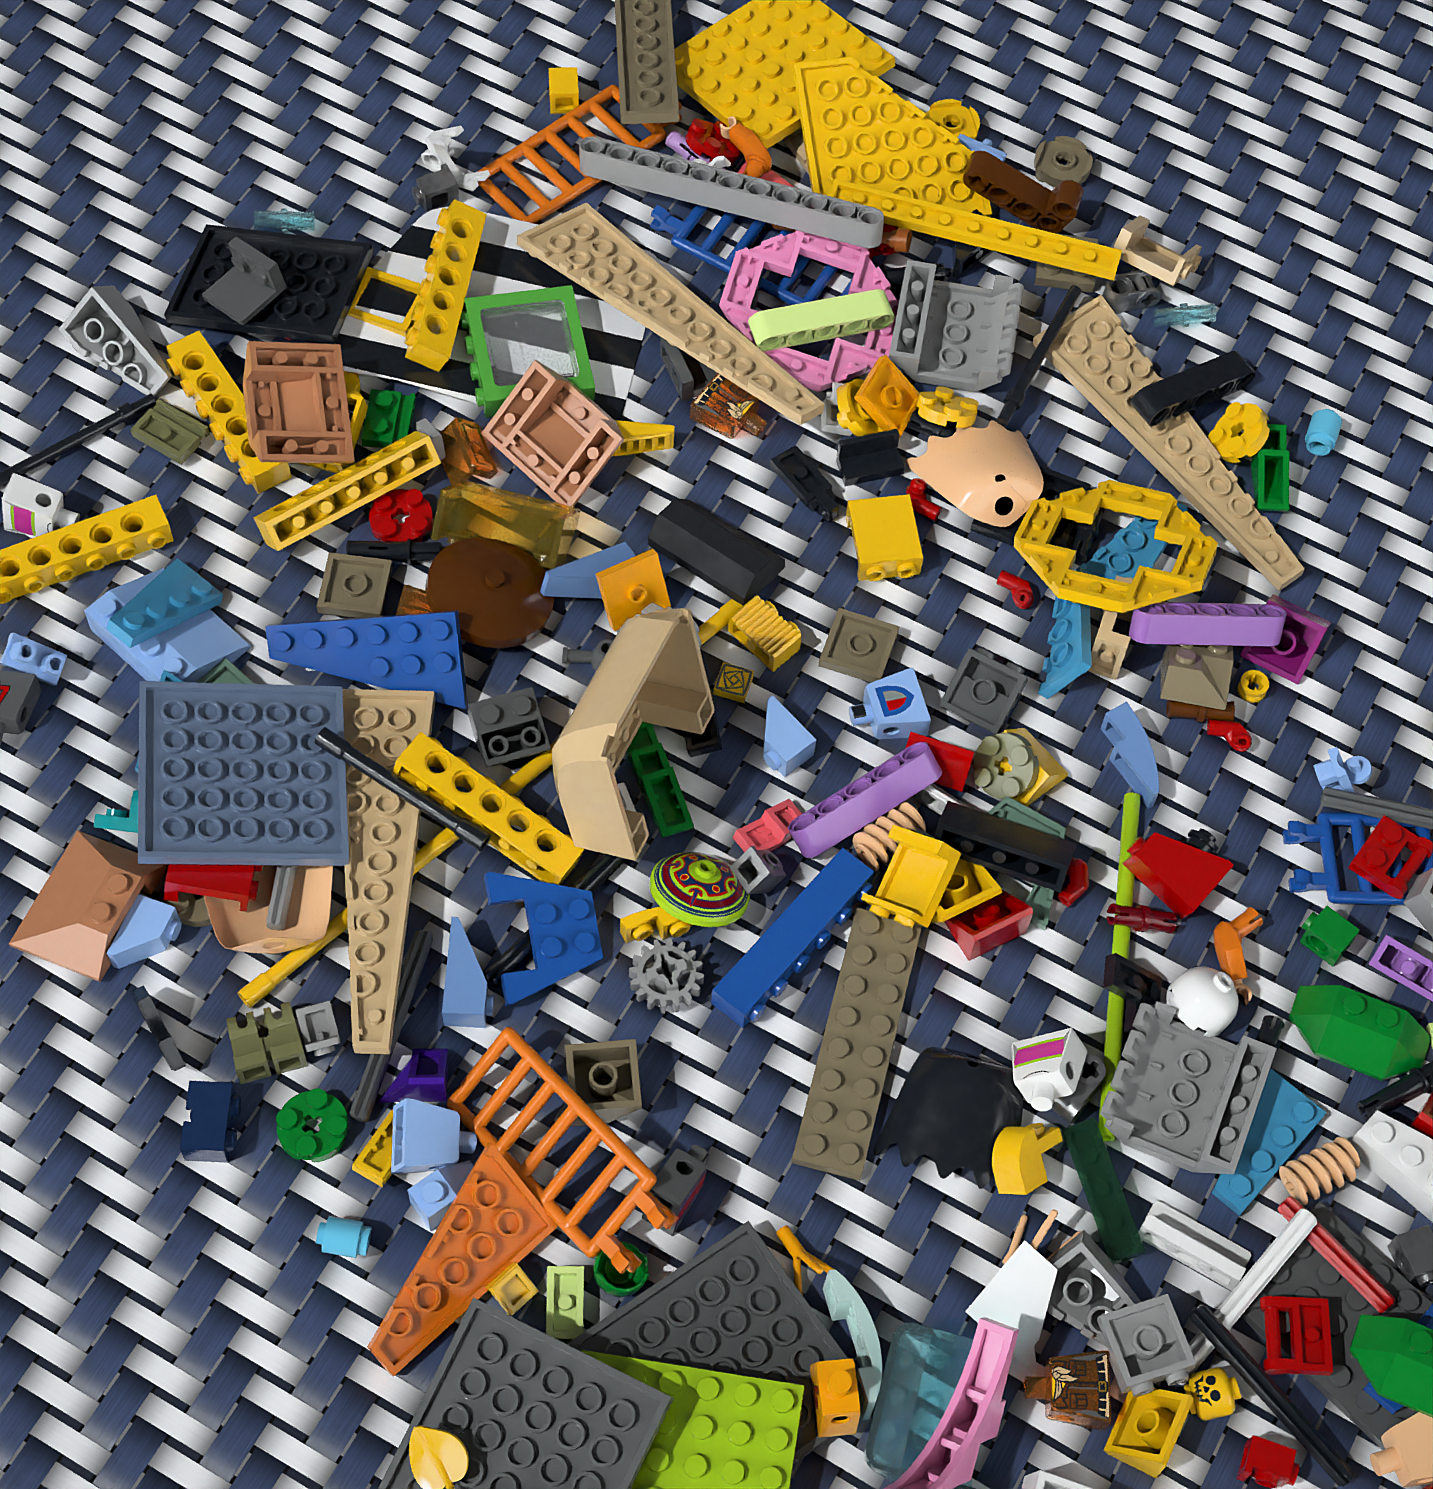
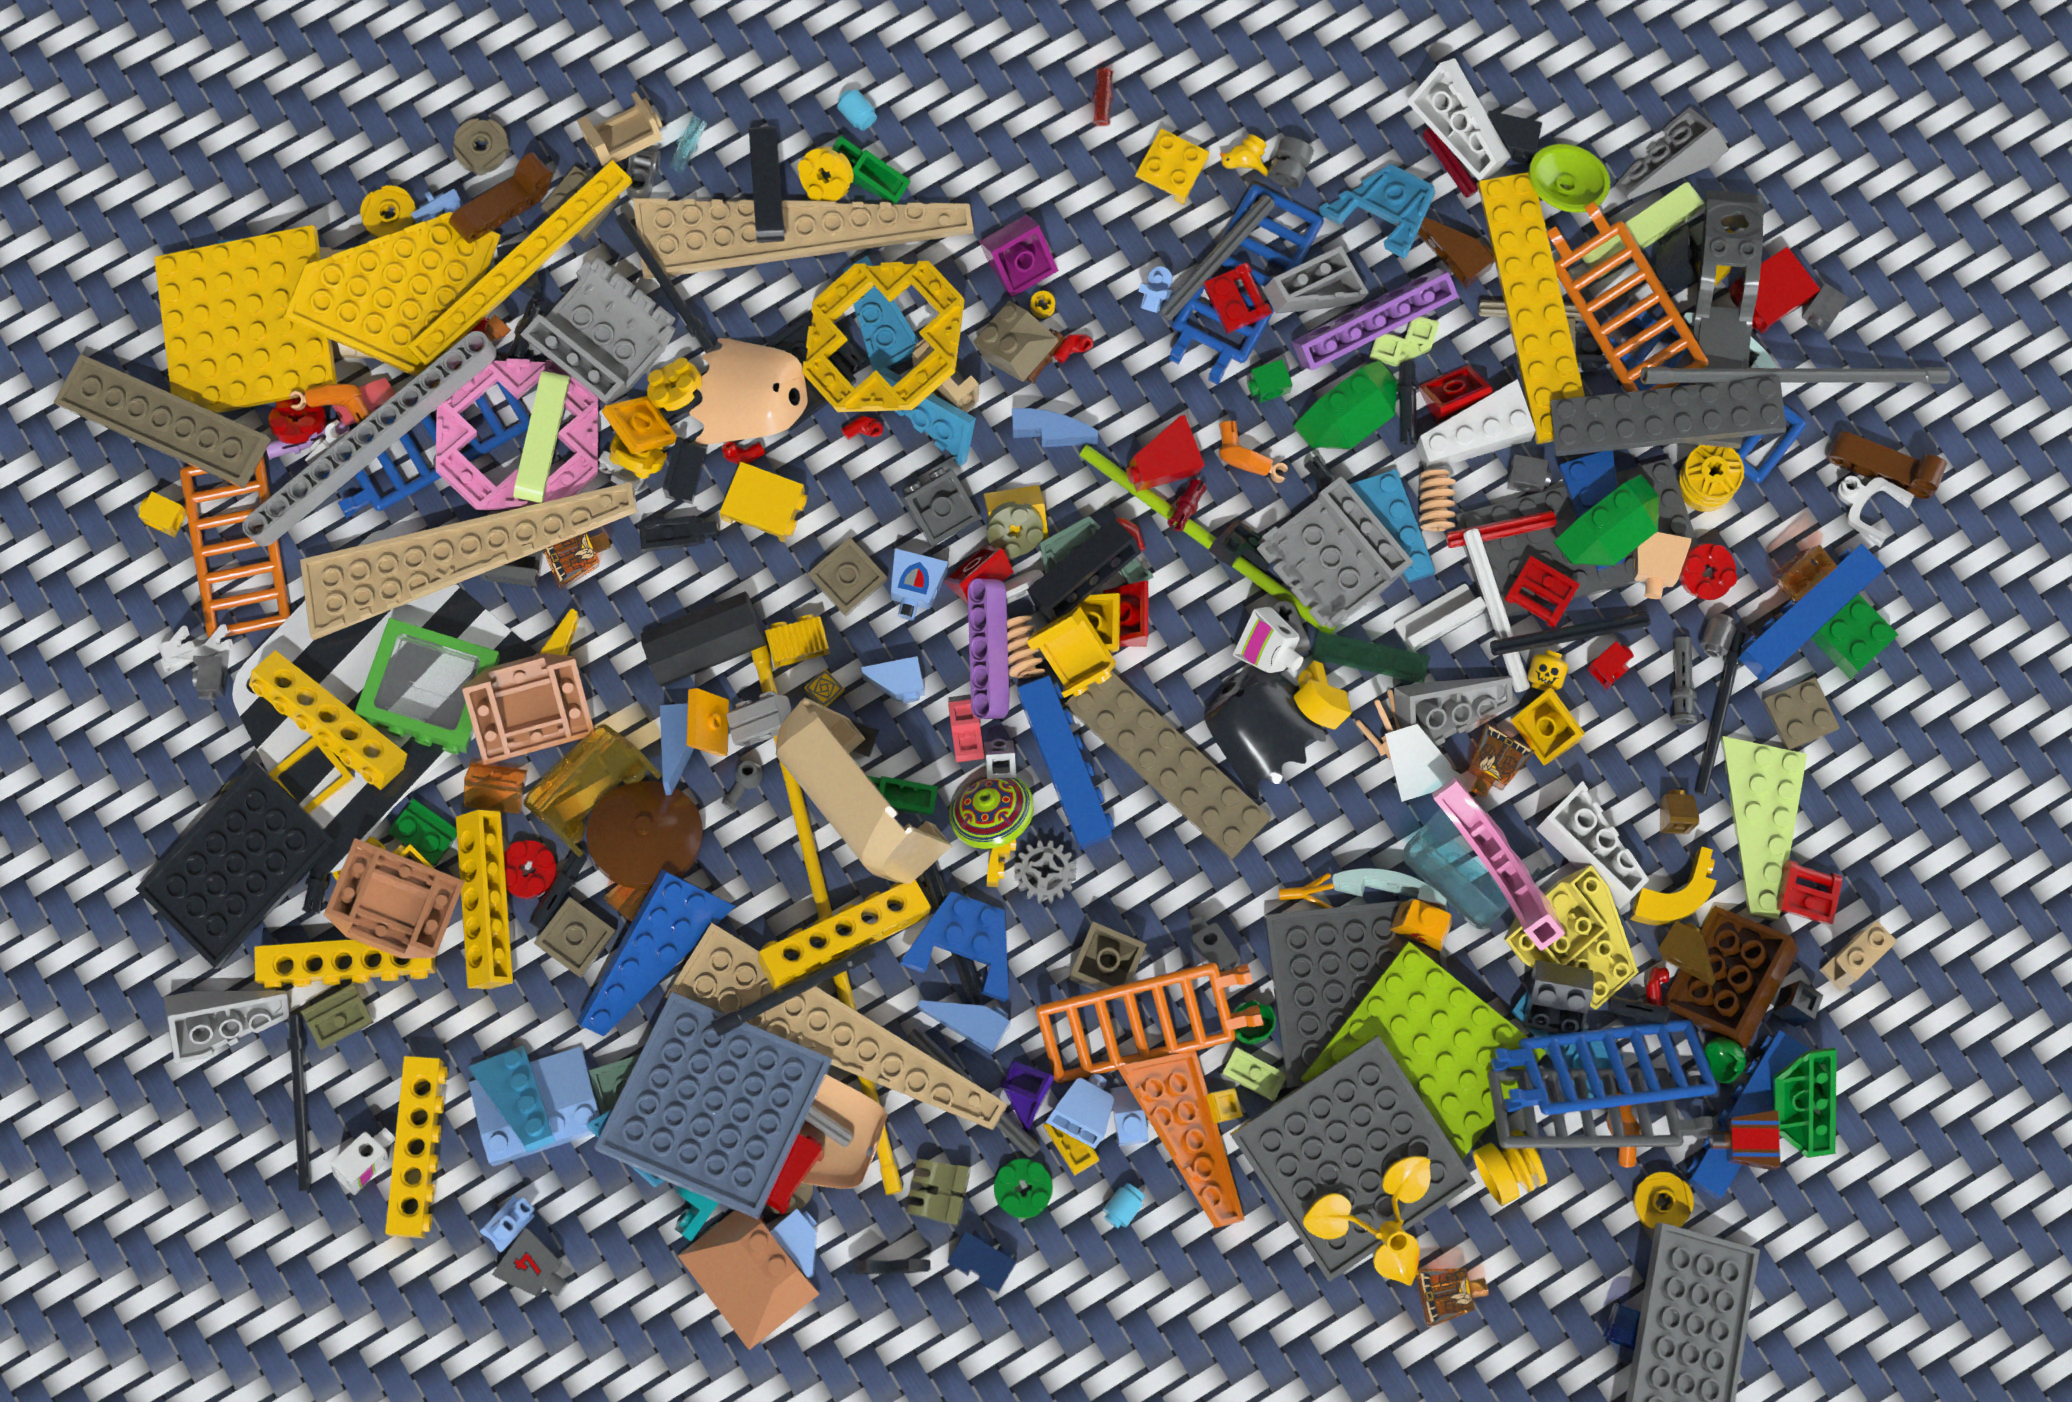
camera: 60 degrees left, 15 degrees up
dark grey bracket [202,236,287,325] -> none
clear light blue pin [254,208,315,232] -> none
light grey bracket [295,1000,341,1056] -> none
light grey tile [416,418,446,460] -> none
dark grey slope [467,687,551,768] -> none
light grey plate [1097,1294,1196,1397] -> none
medium lavender beam [1128,602,1287,646] -> none
white cylinder [1168,966,1239,1037] -> none
black plate [1186,828,1218,854] -> none

